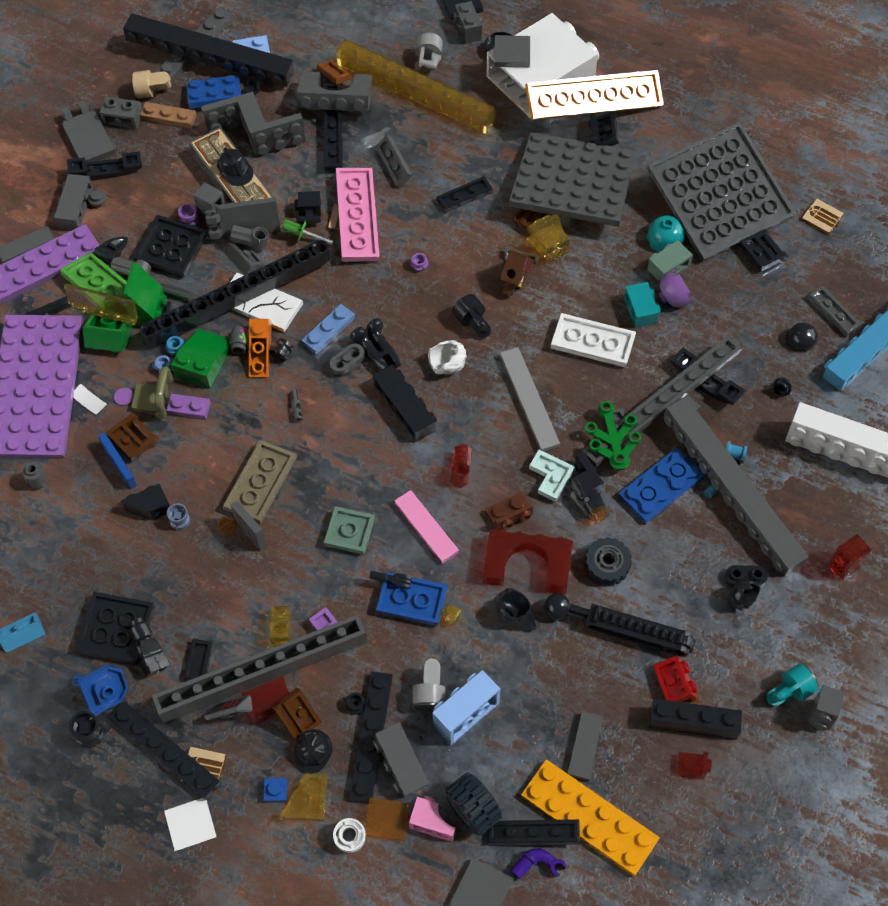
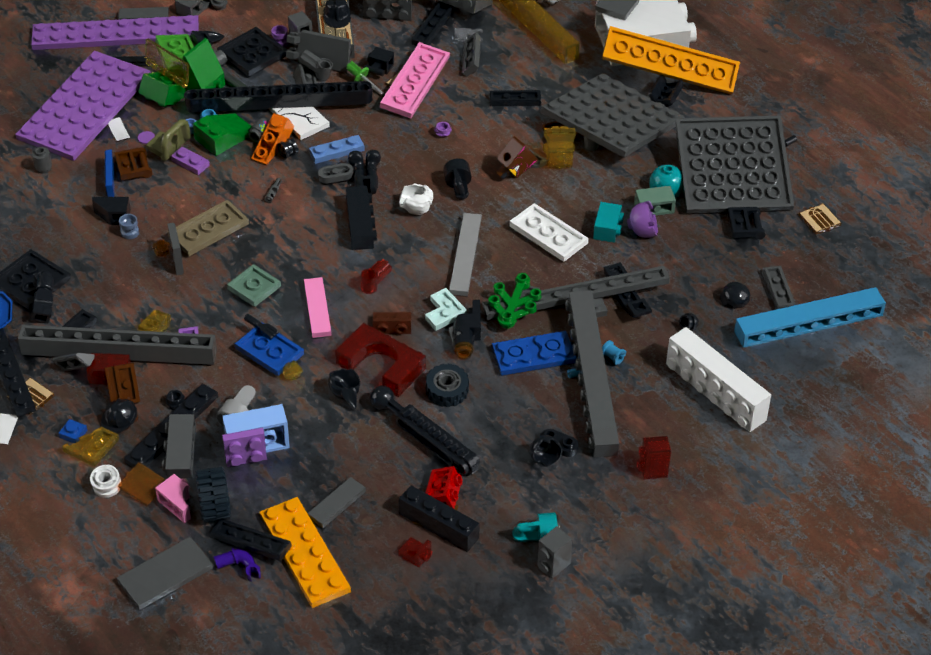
camera: 25 degrees right, 15 degrees down
none -> medium lavender plate [222,427,267,467]

